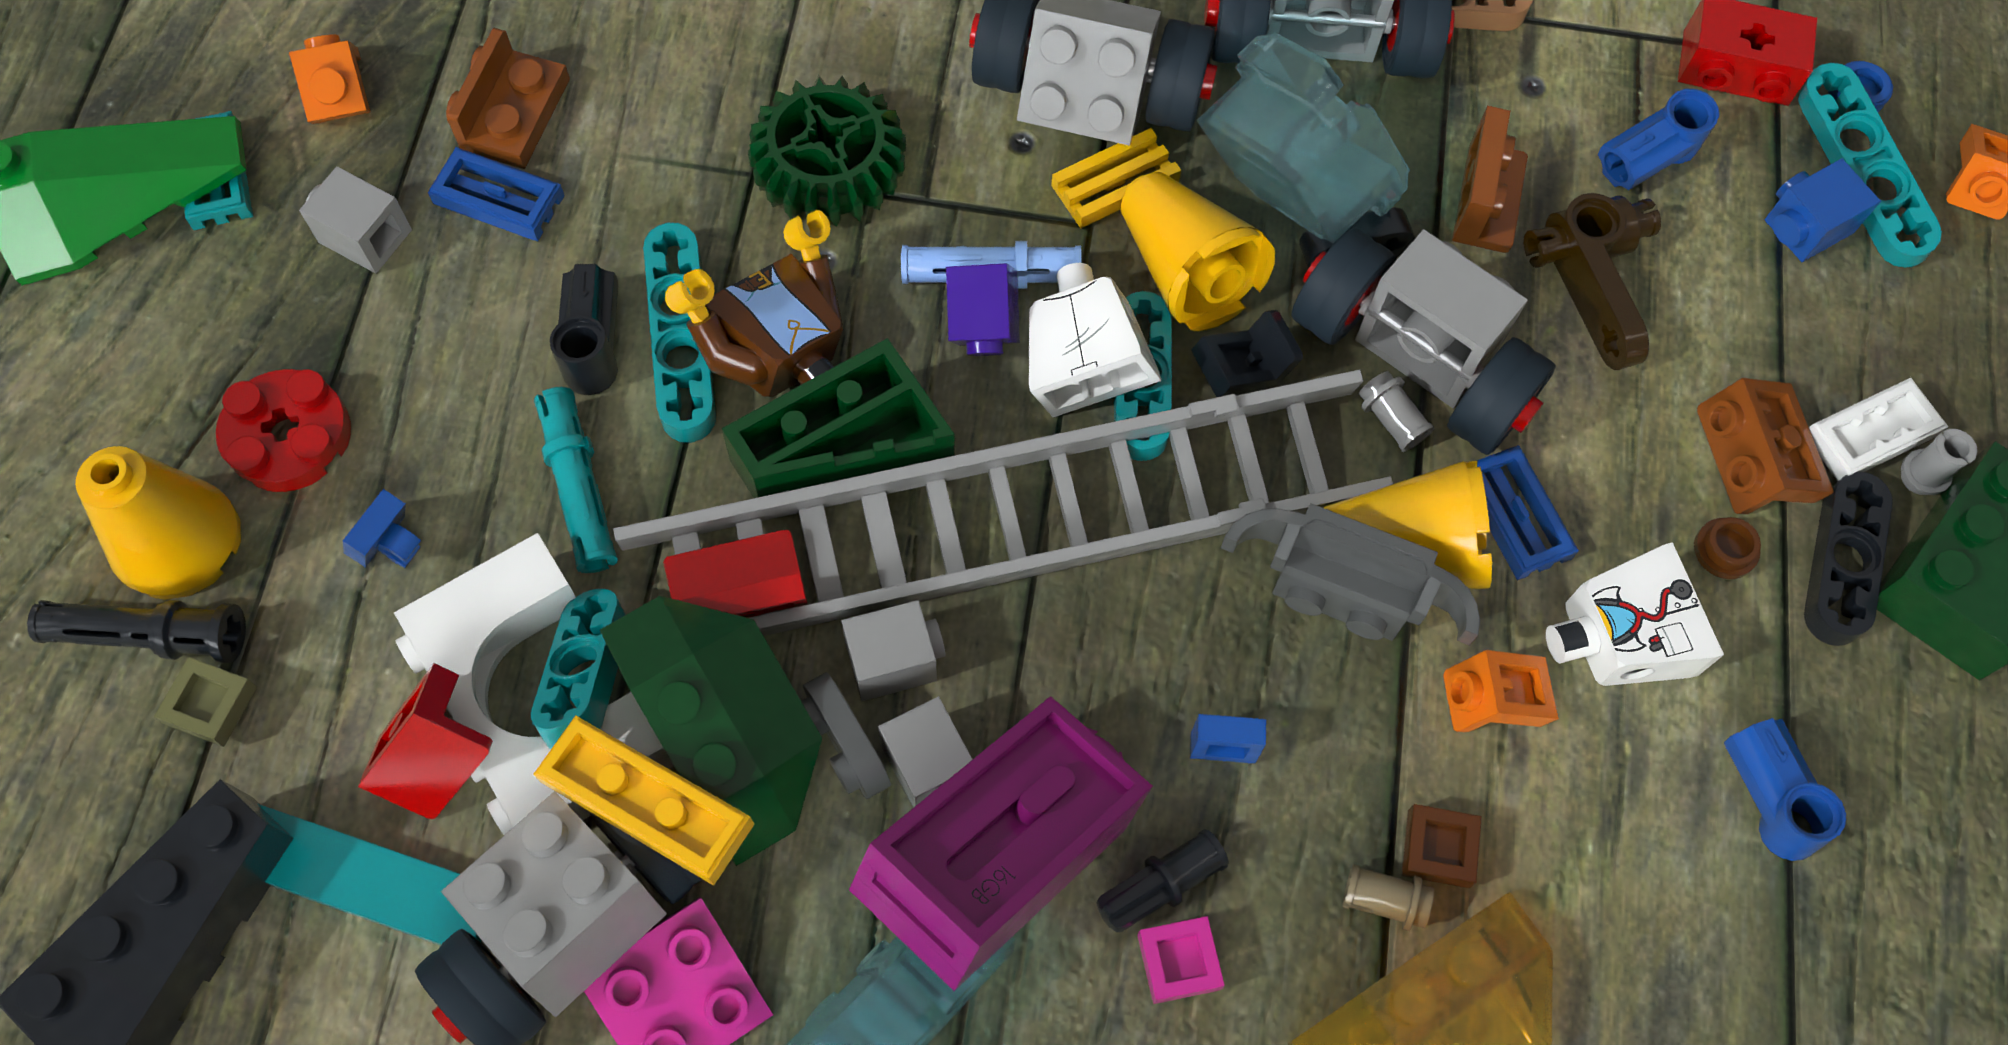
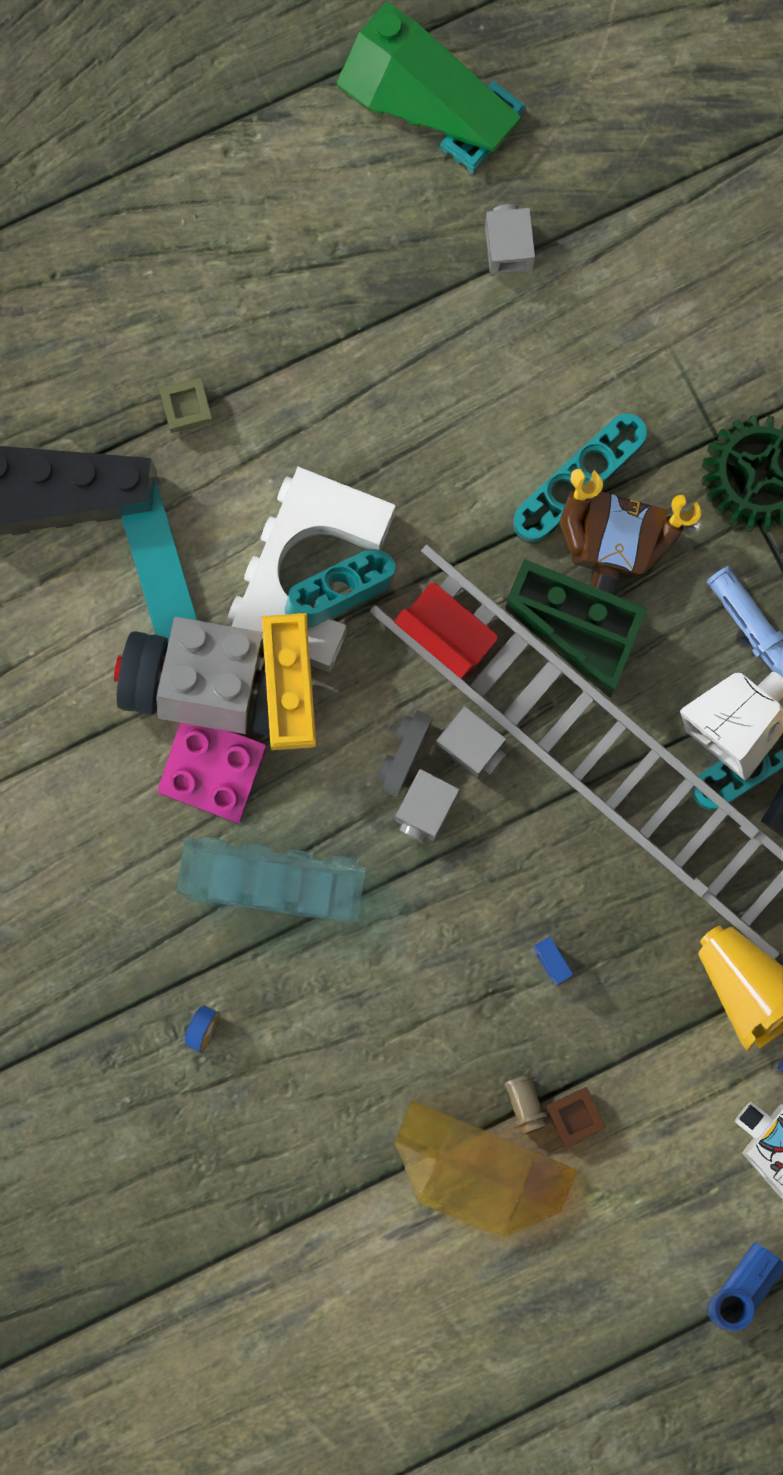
camera: 55 degrees right, 15 degrees up
black pin [27,600,246,663] -> none
yellow cone [75,446,241,600] -> none
red plate [216,369,351,492] -> none
orange bracket [289,34,370,124] -> none
blue tile [343,489,421,568] -> none
red panel [358,663,493,819] -> none
blue tile [428,147,565,242] -> none
dark orange bracket [446,28,570,169] -> none
teal pin [534,387,618,573] -> none
black piece [550,264,618,395] -> none
dark green wedge [600,596,822,866] -> none
magenta piece [849,696,1153,991] -> none
dark purple brick [946,263,1020,356] -> none
black axle [1096,829,1229,932] -> none
dark pink plate [1137,916,1225,1004] -> none
dark grey plate [1221,503,1480,646] -> none
orange bracket [1443,650,1559,732] -> none

